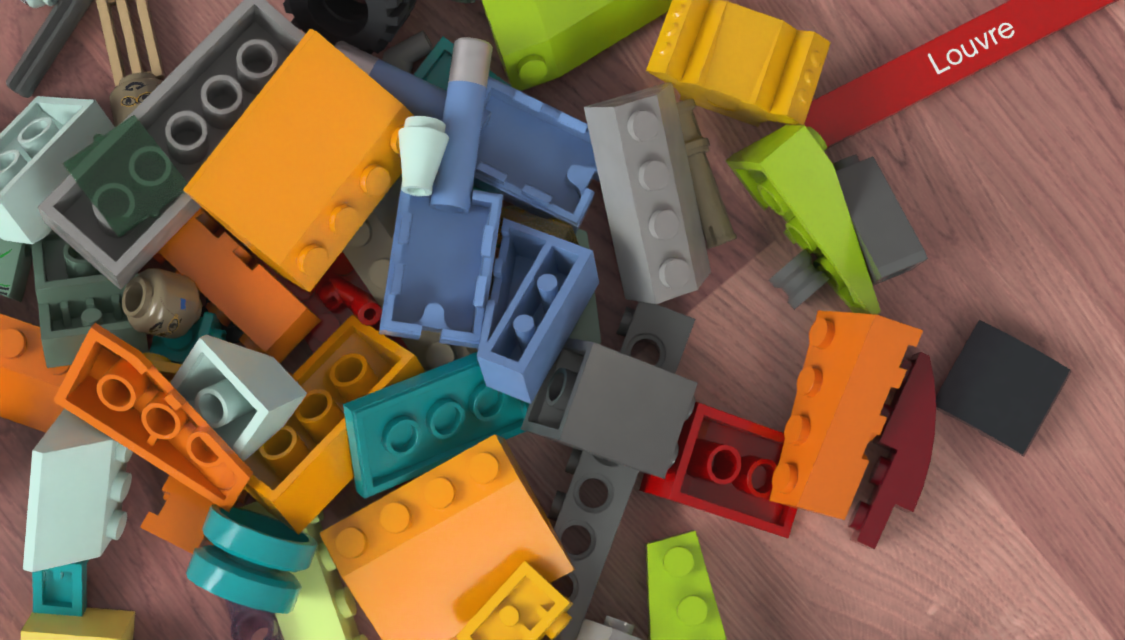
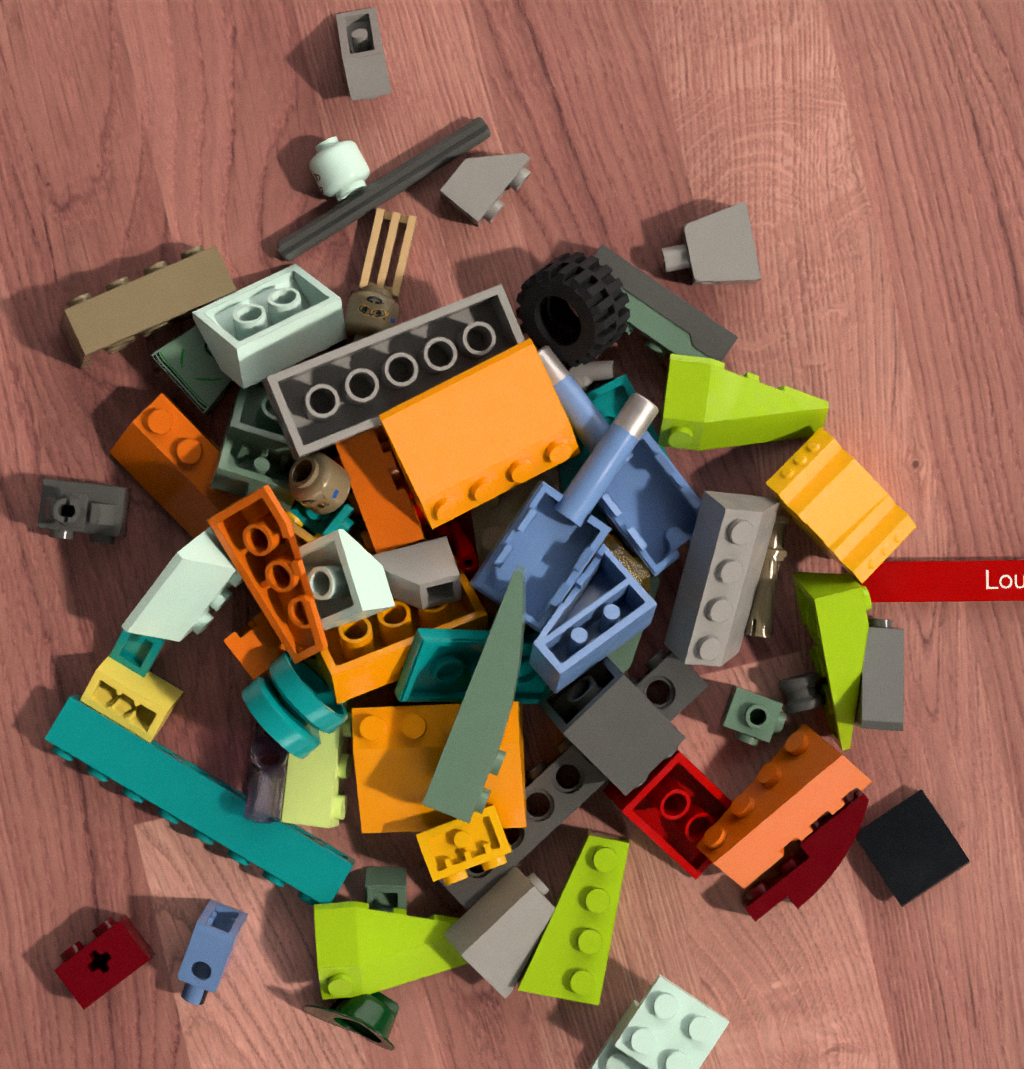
camera: 20 degrees right, 5 degrees up
clear green piece [63,115,188,237] -> none
light aqua cone [398,116,449,196] -> none
none -> light grey slope [372,536,462,610]
none -> sand green slope [422,564,526,823]
none -> sand green brick [720,685,787,746]

